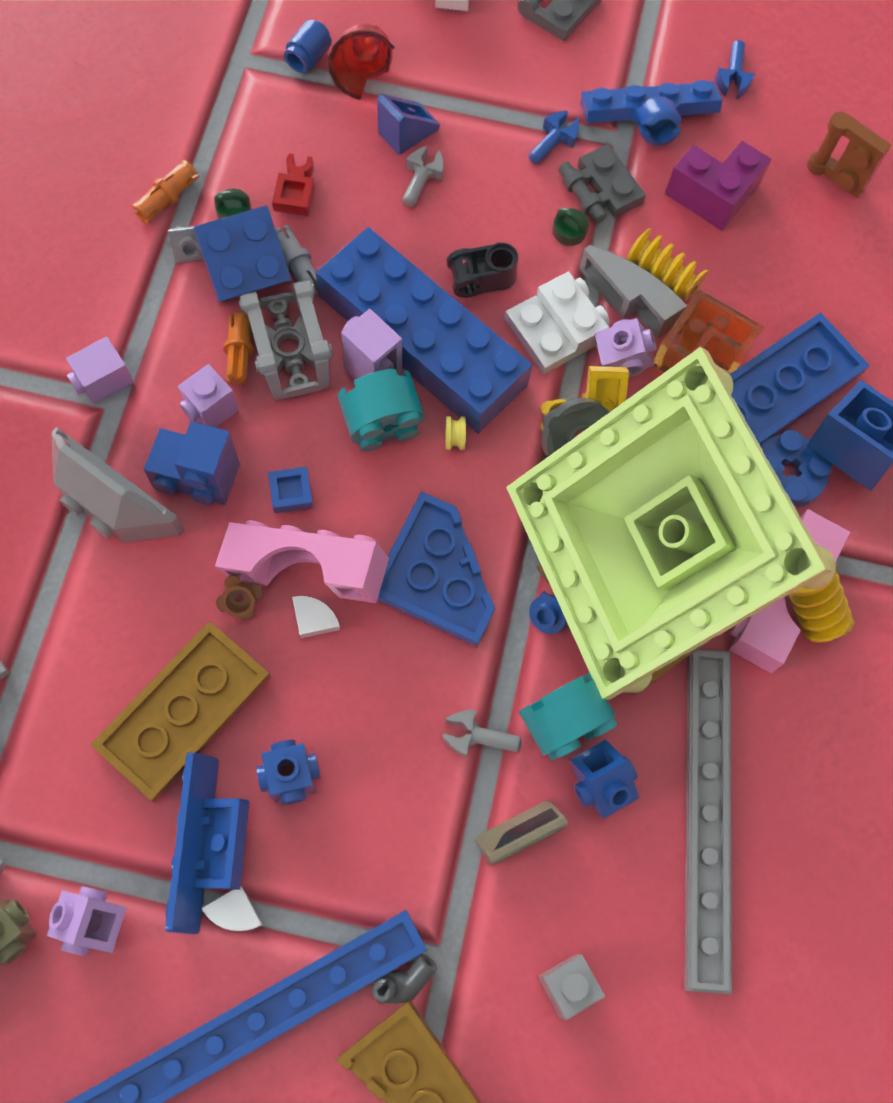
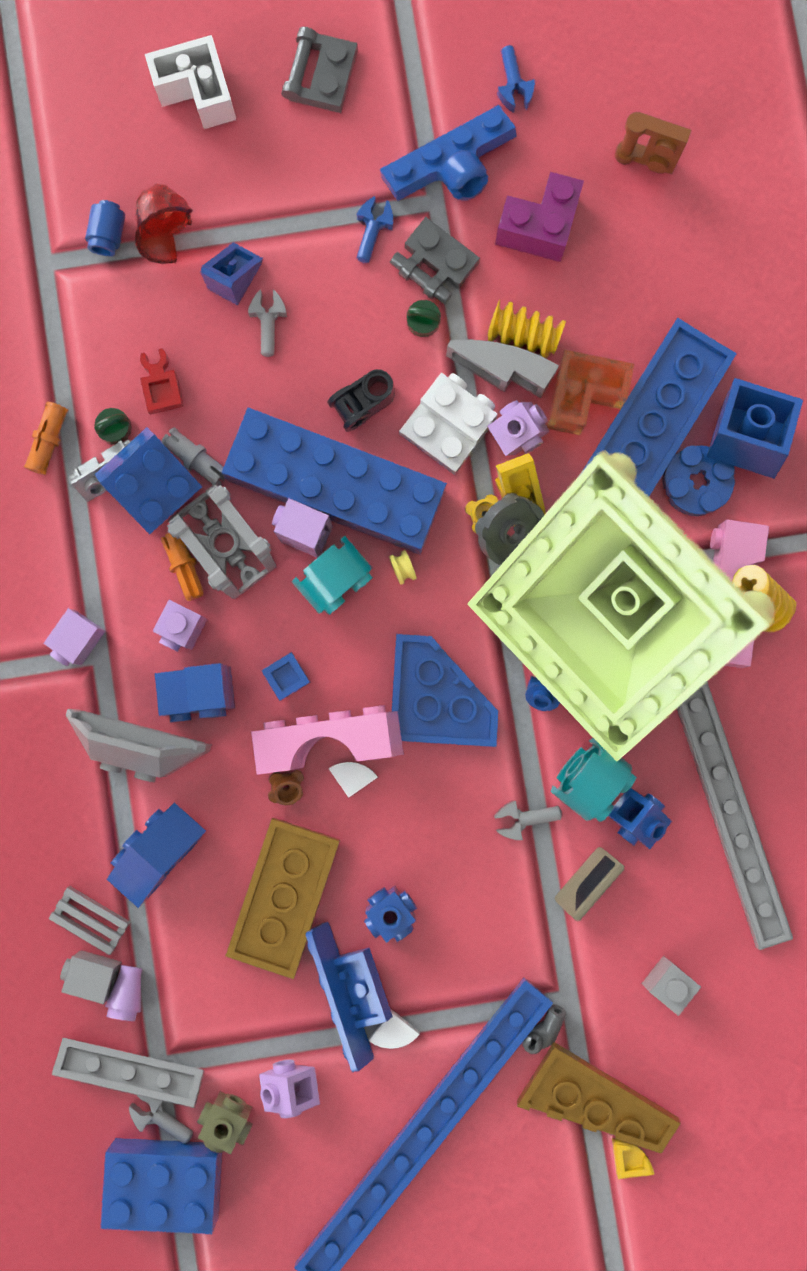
camera: 15 degrees left, 15 degrees up
none -> blue brick [106,802,206,908]

